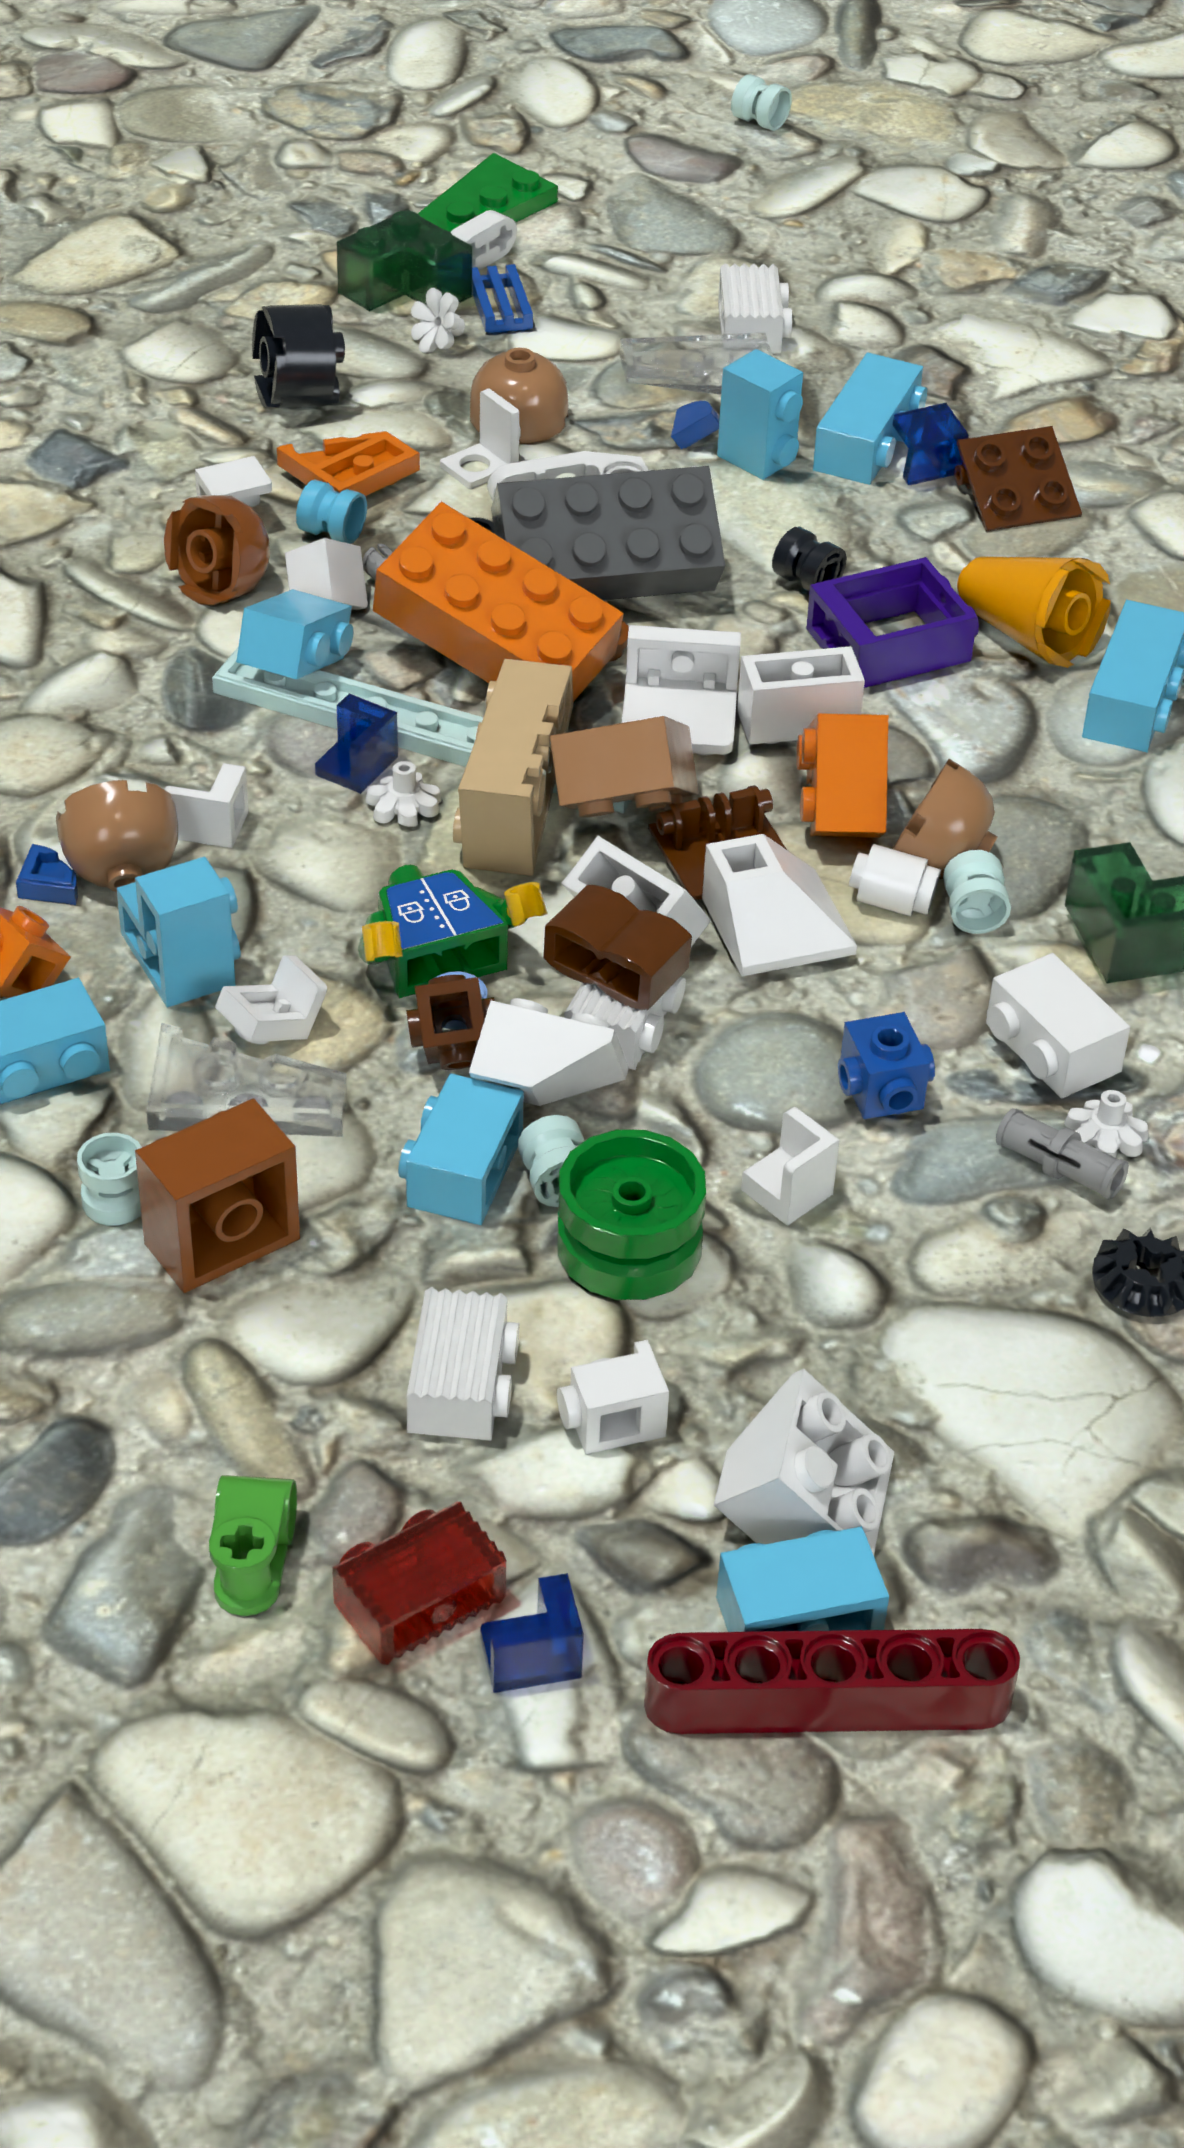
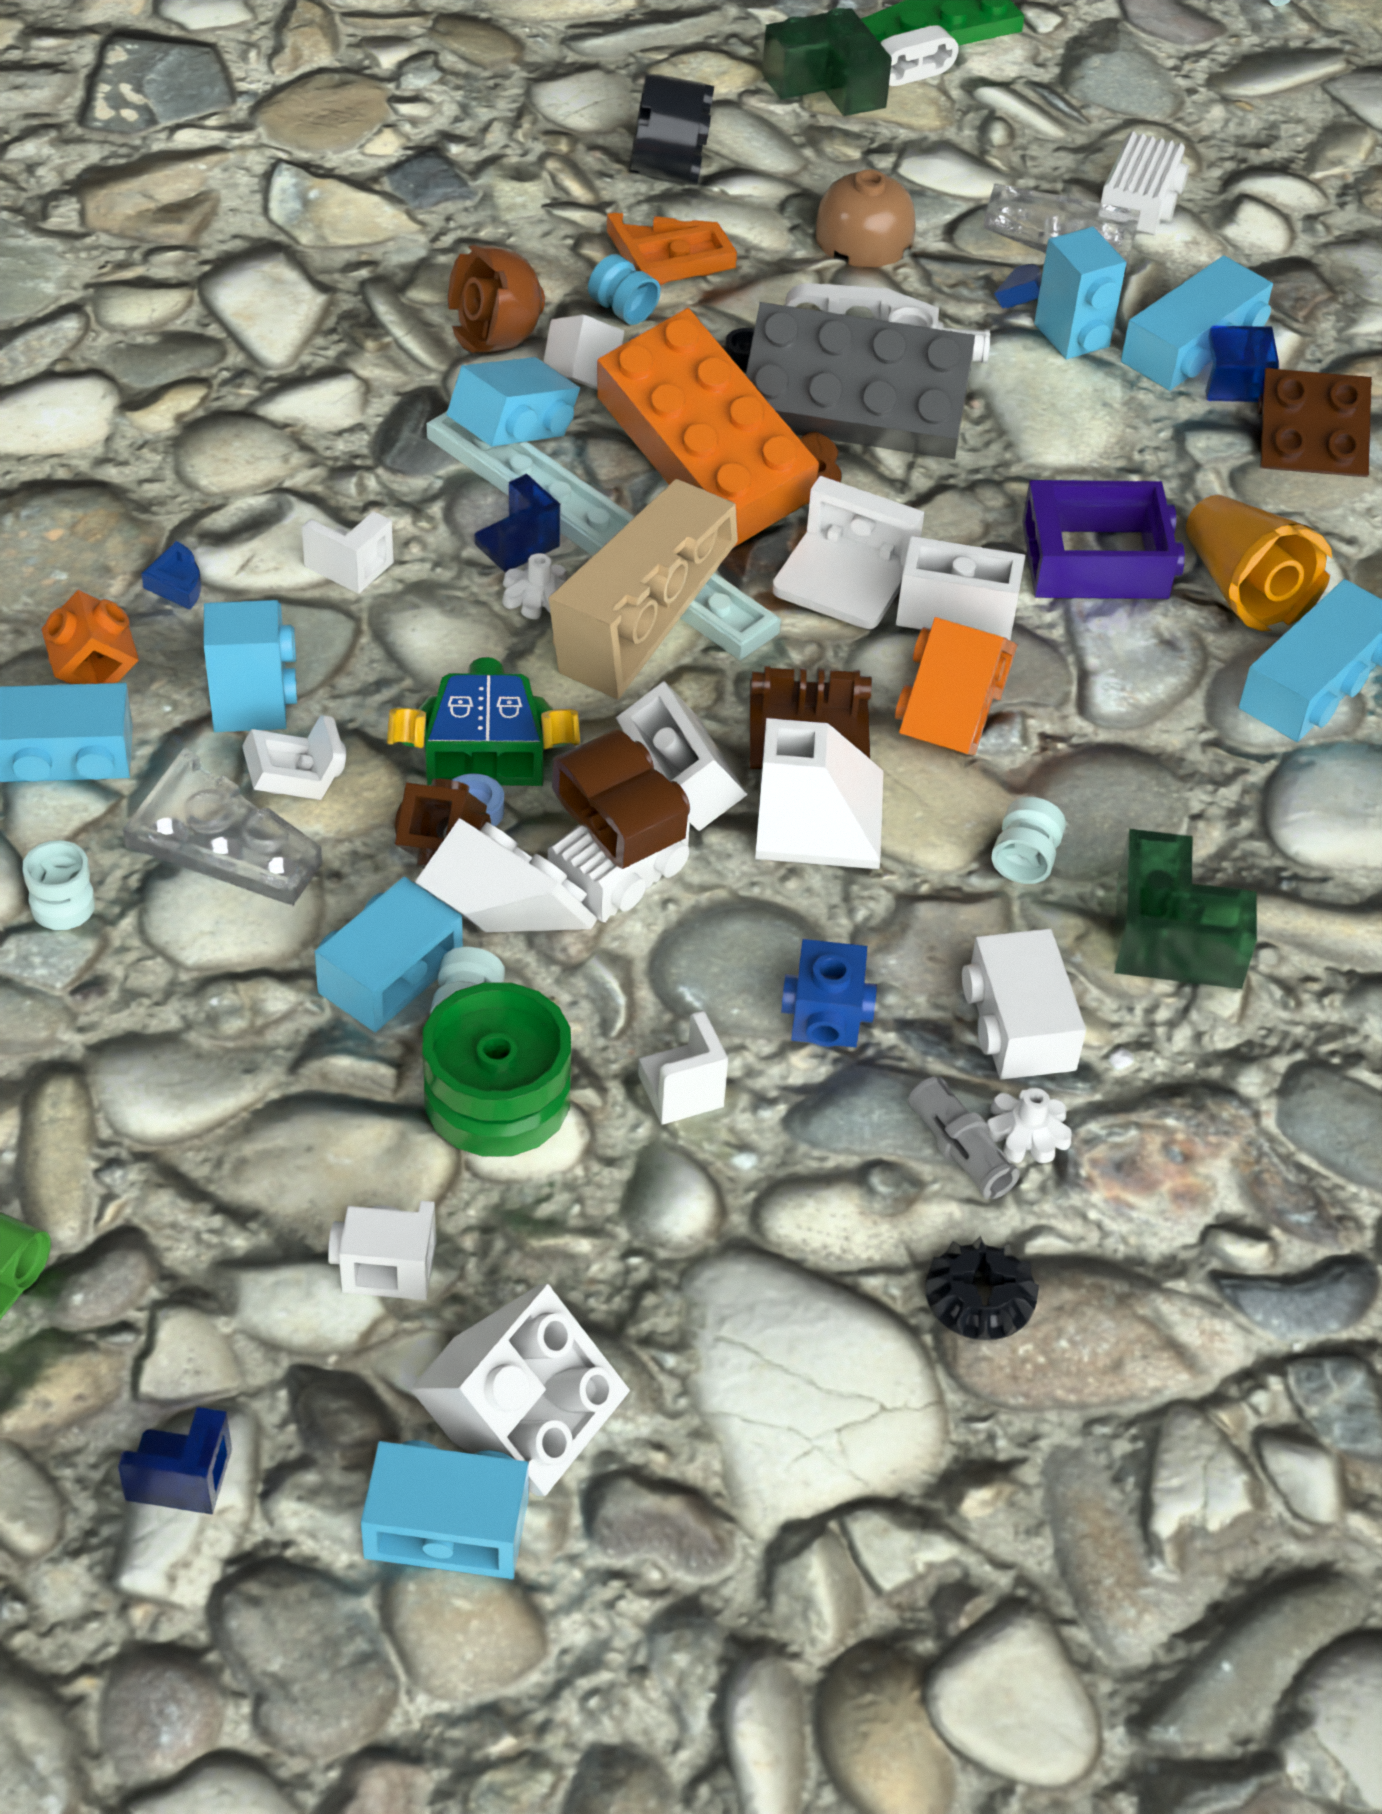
camera: 20 degrees right, 5 degrees up
medium nougat cylinder [56,780,178,892] -> none
dark orange brick [135,1098,300,1293] -> none
white panel [195,456,272,507] -> none
clear red brick [332,1501,507,1665] -> none
white brick [407,1287,519,1440] -> none
white plant [411,288,465,353] -> none
white bracket [440,388,521,489] -> none
blue tile [468,264,533,333] -> none
medium nougat brick [550,716,699,818] -> none
dark red beam [644,1629,1020,1734] -> none
black wheel [772,526,847,592] -> none
white brick [849,844,941,917] -> none
medium nougat cylinder [893,759,998,879] -> none

